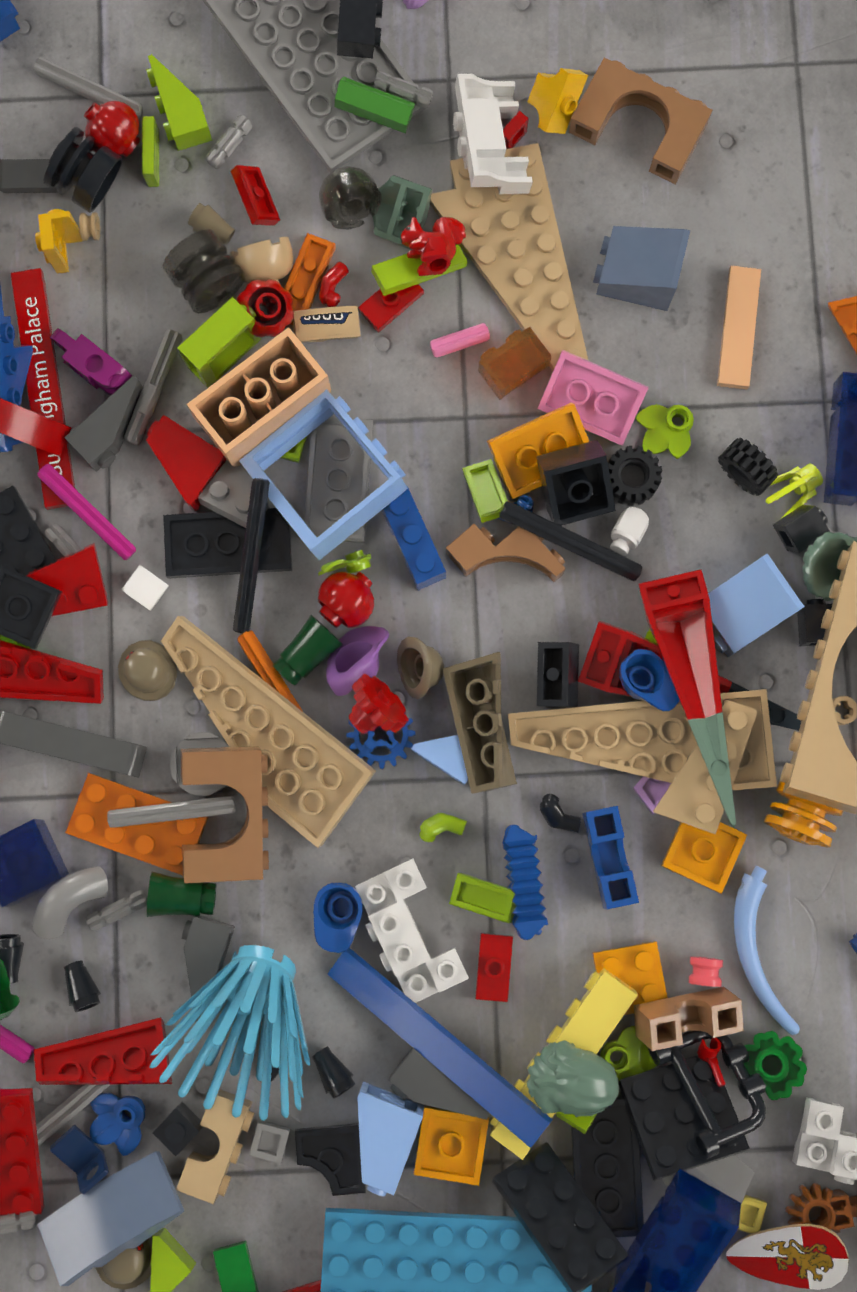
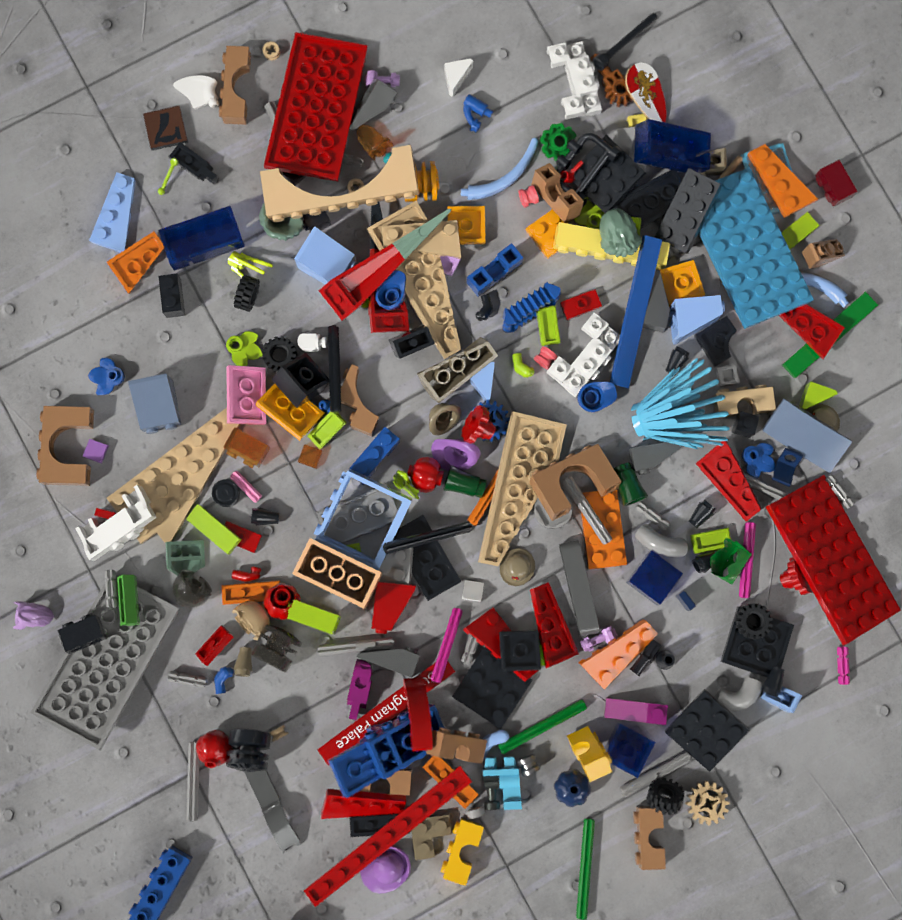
camera: 125 degrees left, 0 degrees up
yellow bracket [35,209,83,274] -> none
lime tile [142,116,159,187] -> none
lime slope [146,54,213,151] -> none
tan slope [293,306,361,343] -> none
red animal [400,217,466,276] -> none
yellow brick [527,68,588,134] -> none
light nougat tile [717,266,761,390] -> none
black brick [773,505,830,553] -> none
none -> medium lavender tile [82,439,109,464]
none -> blue plate [88,358,125,396]
none -> black brick [158,273,185,318]
none -> black wheel [212,479,240,507]
none -> blue arm [214,666,234,694]
none -> black cone [251,507,279,526]
none -> clear orange tile [298,444,323,469]
none -> coral wheel [534,346,558,370]
none -> lime tile [690,528,731,554]

